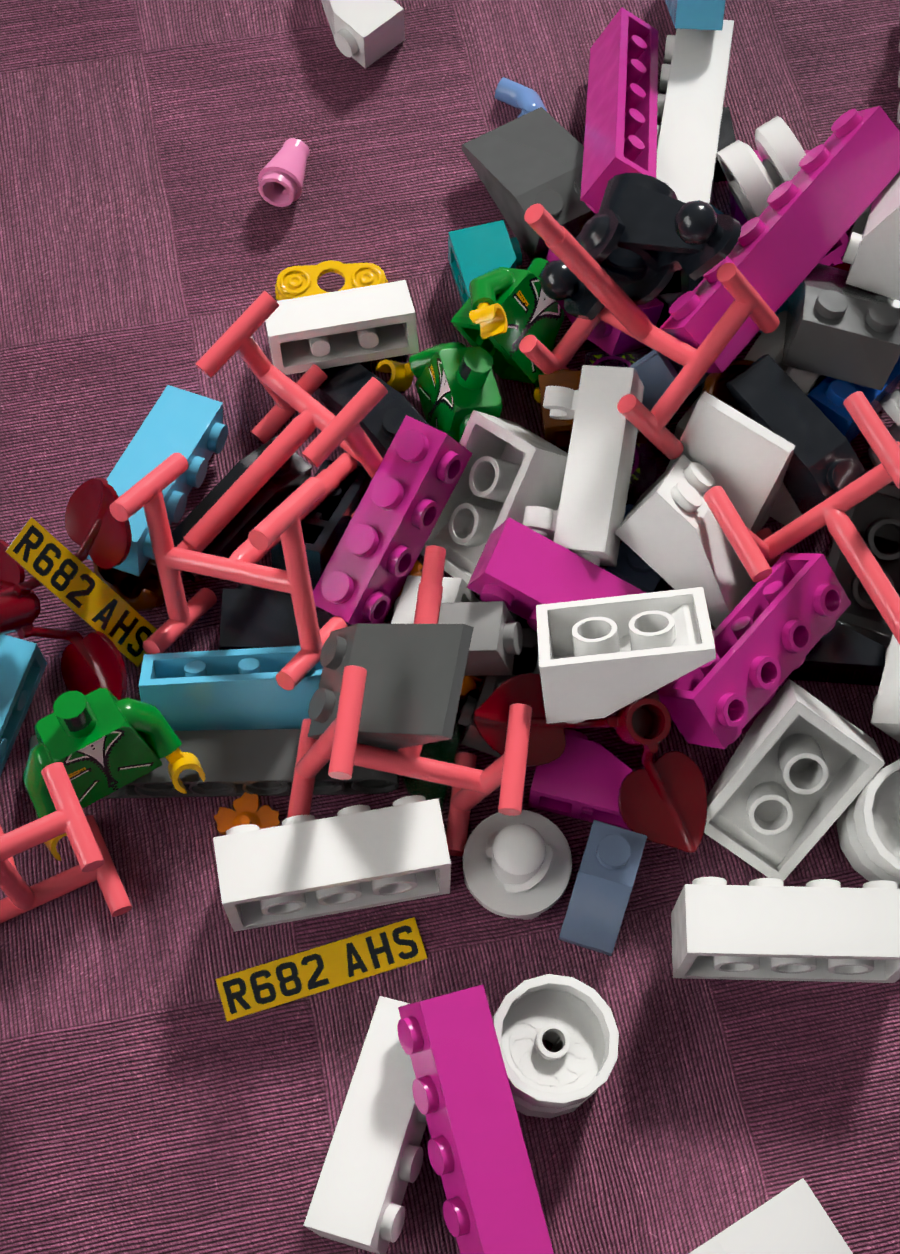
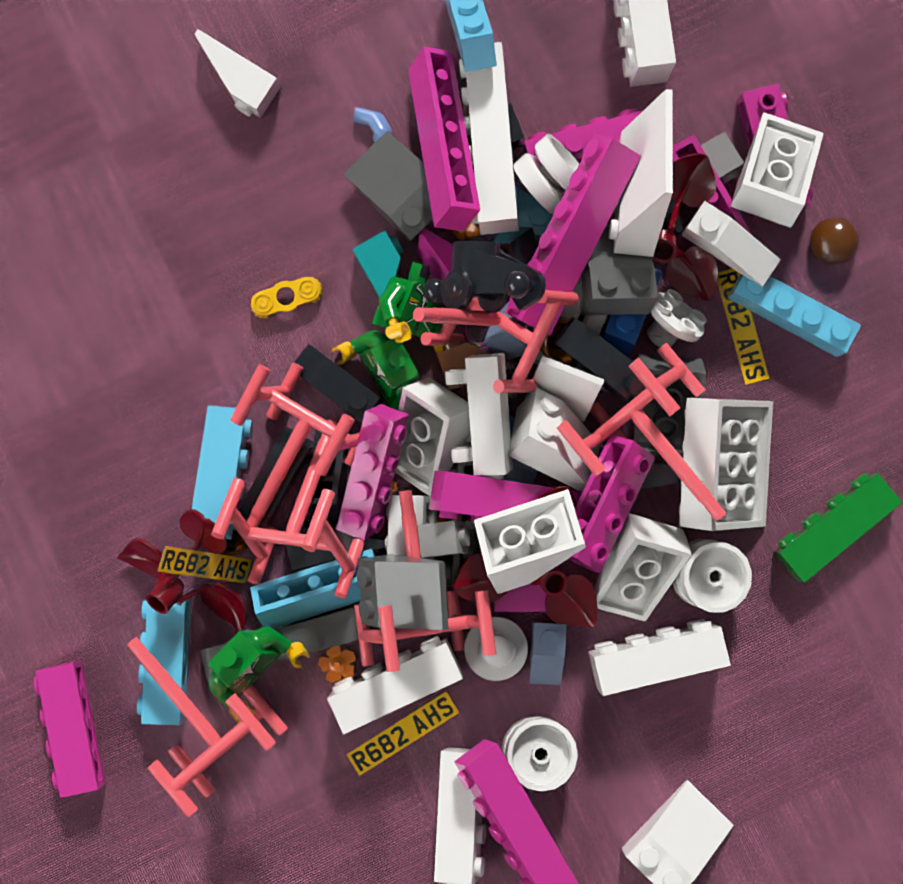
camera: 10 degrees left, 20 degrees up
bright pink cone [258,138,310,207] -> none
white brick [265,280,419,375] -> none

